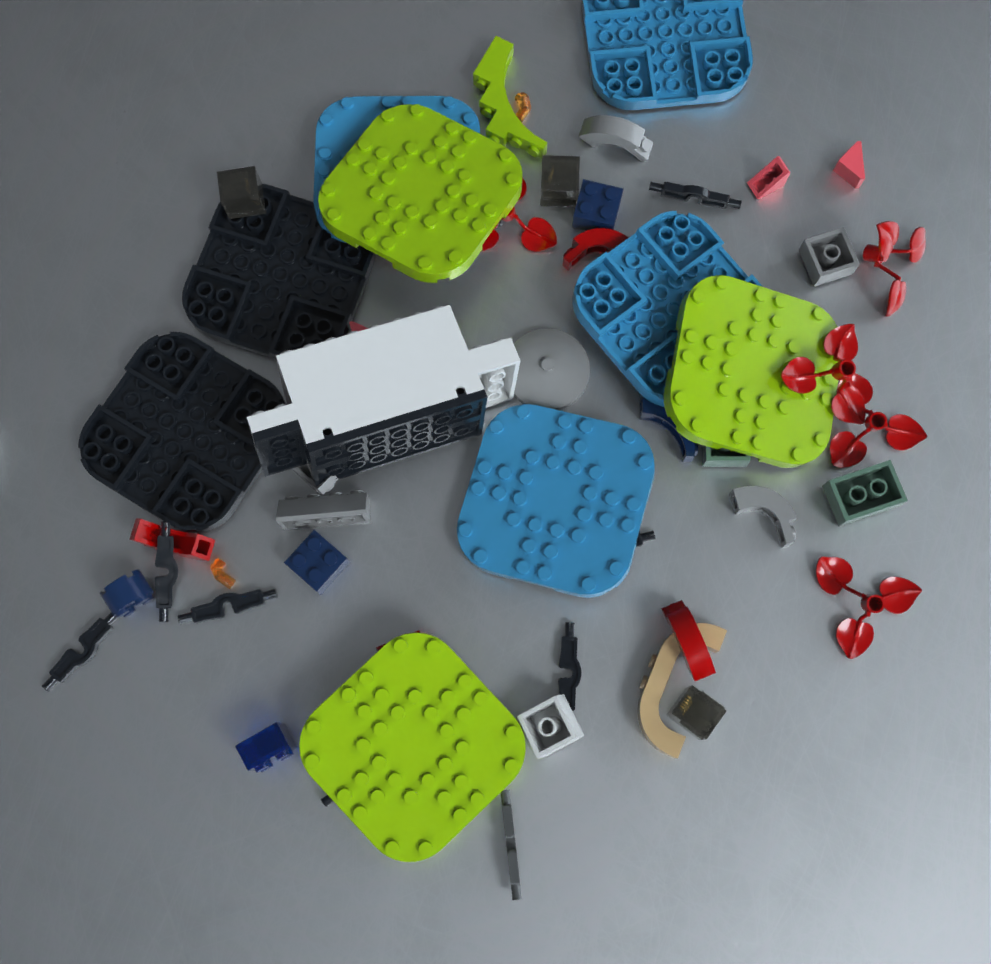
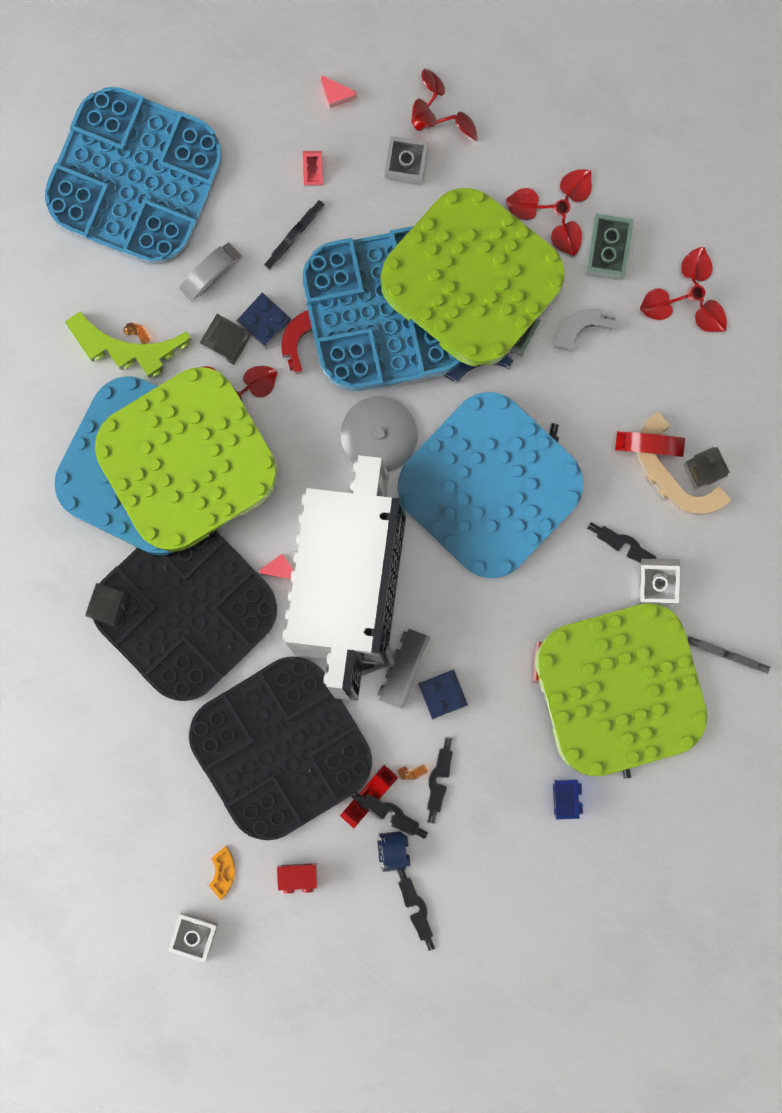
camera: 60 degrees left, 10 degrees up
red plant [781,324,866,425] -> none
none -> light orange tile [208,846,235,900]
none -> red brick [277,863,318,894]

